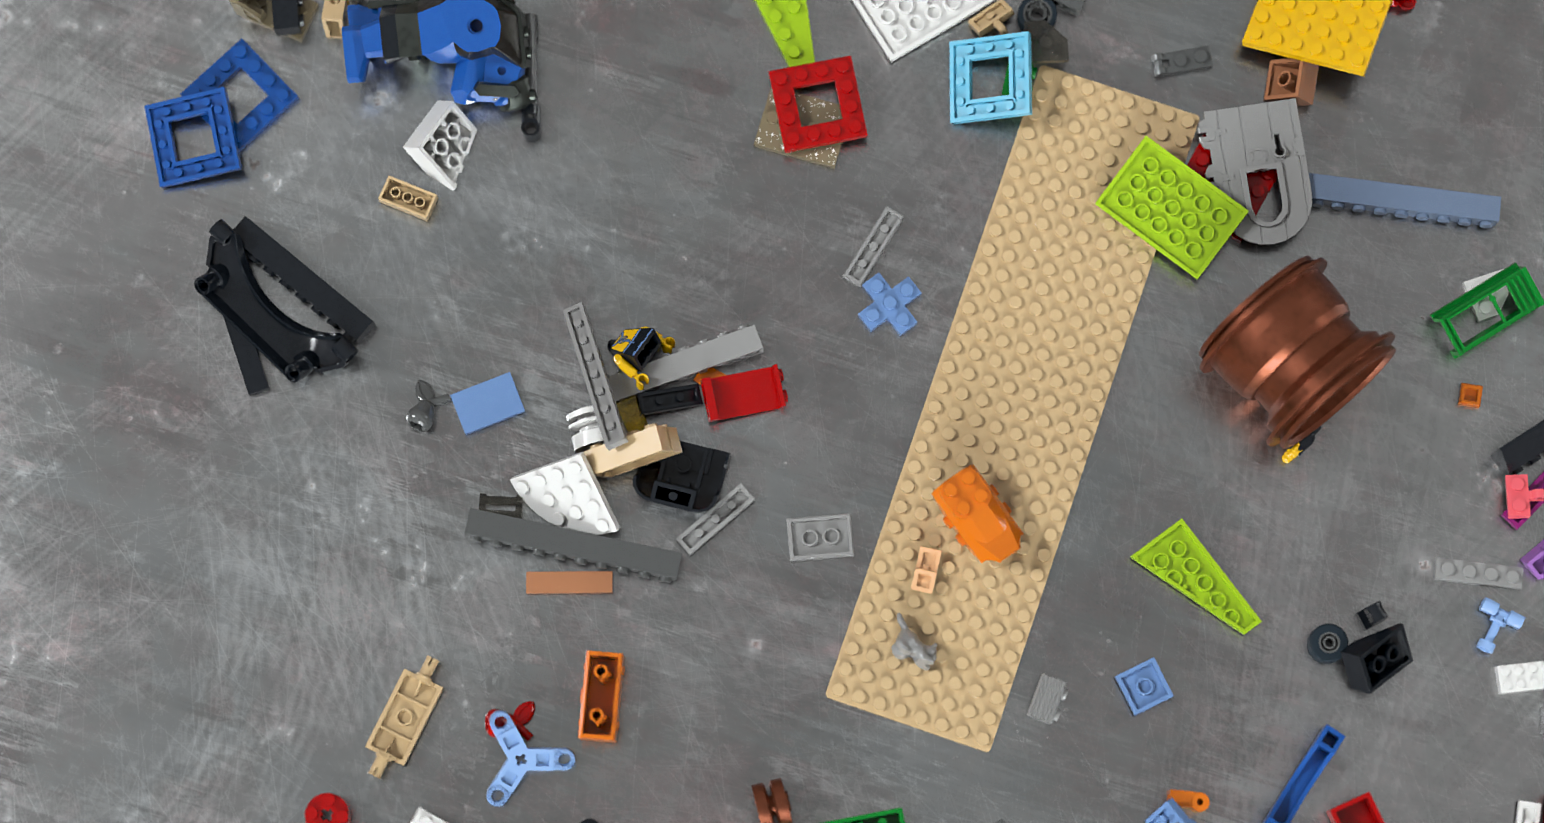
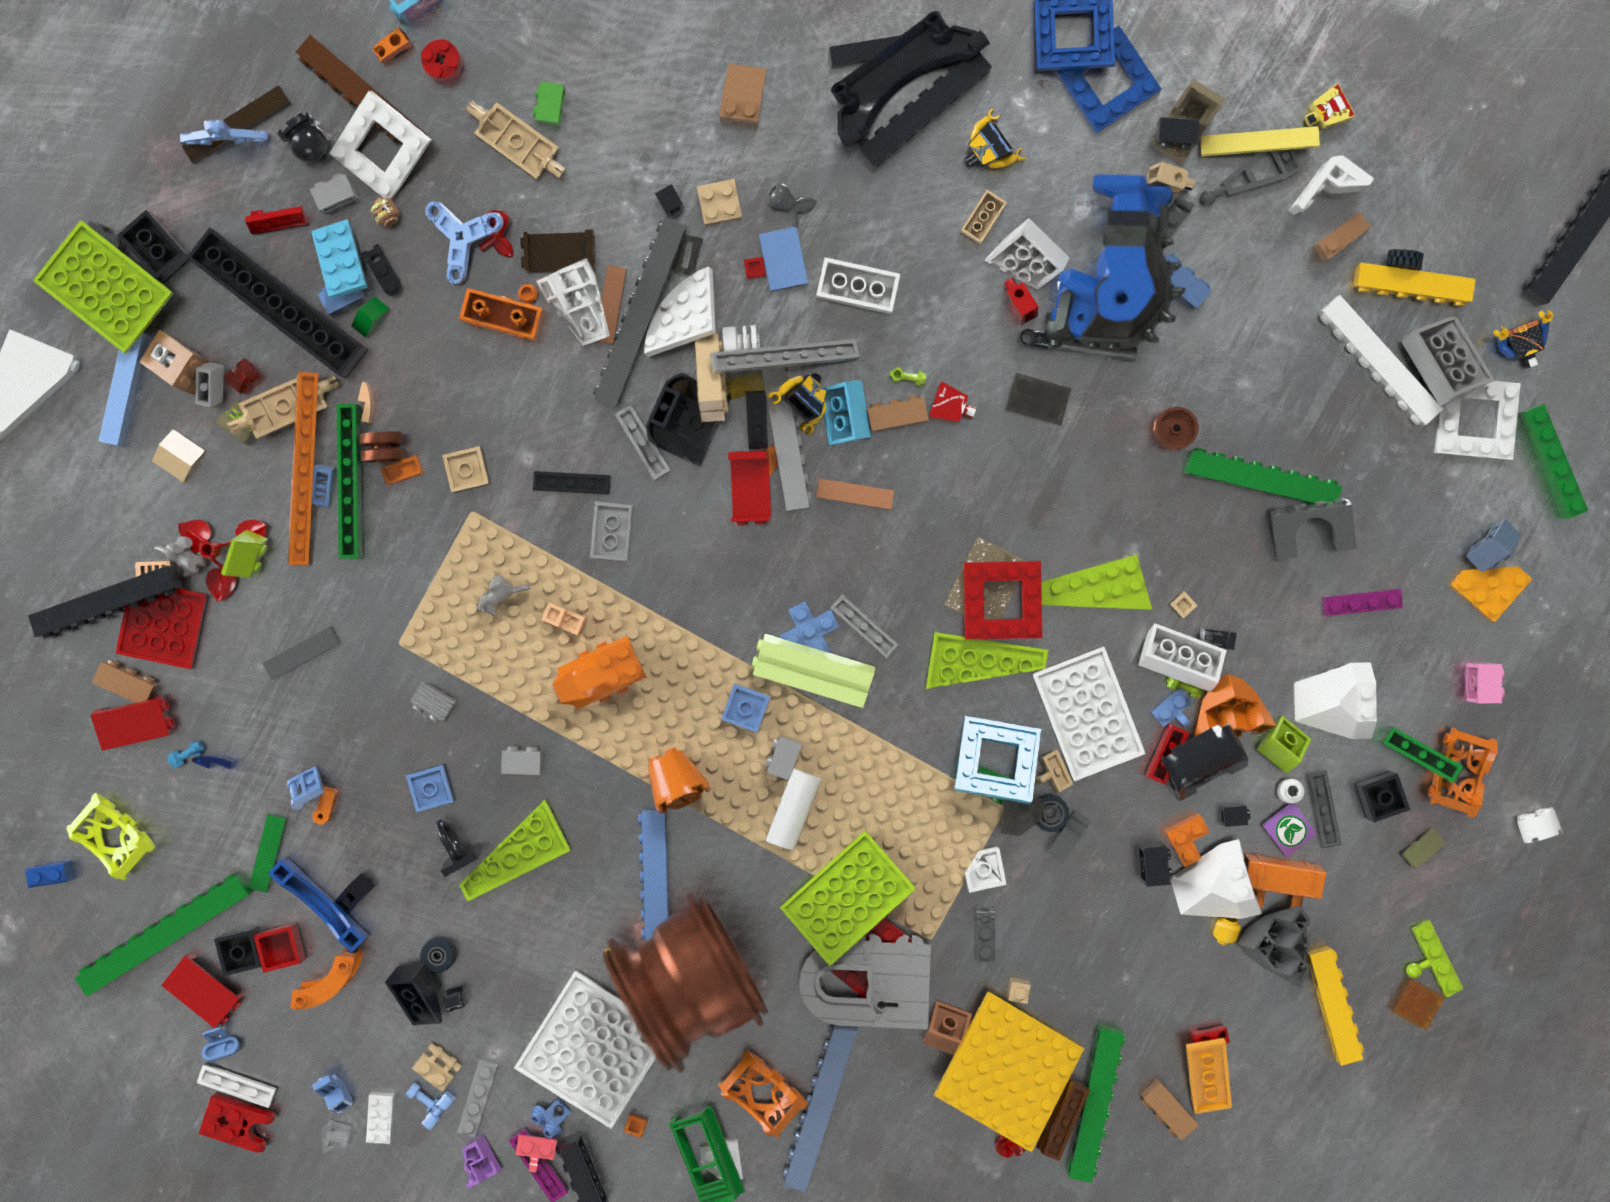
camera: 95 degrees right, 10 degrees up
none -> orange fence [290,948,364,1010]
none -> medium blue brick [312,1074,354,1114]
none -> black slope [334,873,375,914]
none -> orange tile [380,455,424,486]
none -> tan plate [412,1043,462,1092]
none -> black tile [436,819,482,878]
none -> tan plate [442,446,490,493]
none -> light grey brick [501,746,543,775]
none -> white plate [514,970,656,1129]
none -> orange plate [518,284,538,304]
none -> dark brown panel [520,229,596,273]
none -> medium blue bracket [530,1098,571,1139]
none -> bright green brick [533,81,566,127]
none -> black tile [533,471,611,495]
none -> white wedge [536,258,610,346]
none -> medium blue brick [638,808,669,941]
none -> orange cone [648,748,711,814]
none -> black brick [655,184,684,217]
none -> tan plate [697,179,742,225]
none -> orange fence [718,1050,809,1138]
none -> medium nougat slope [719,64,767,127]
none -> medium blue plate [721,683,770,733]
none -> red tile [744,257,766,280]
none -> yellowish green brick [751,634,875,708]
none -> light grey brick [765,735,802,780]
none -> white brick [766,767,822,850]
none -> white brick [816,258,900,315]
none -> nougat tile [816,478,894,510]
none -> medium azure slope [824,380,872,445]
none -> medium nougat brick [867,395,928,432]
none -> lime bar [890,367,926,386]
none -> lime wing [925,632,1048,689]
none -> red torso [928,382,976,423]
none -> white plate [964,846,1007,893]
none -> torso [965,109,1026,168]
none -> red torso [1004,277,1039,326]
none -> clear smoke plate [1005,373,1072,426]
none -> tan brick [1006,977,1031,1004]

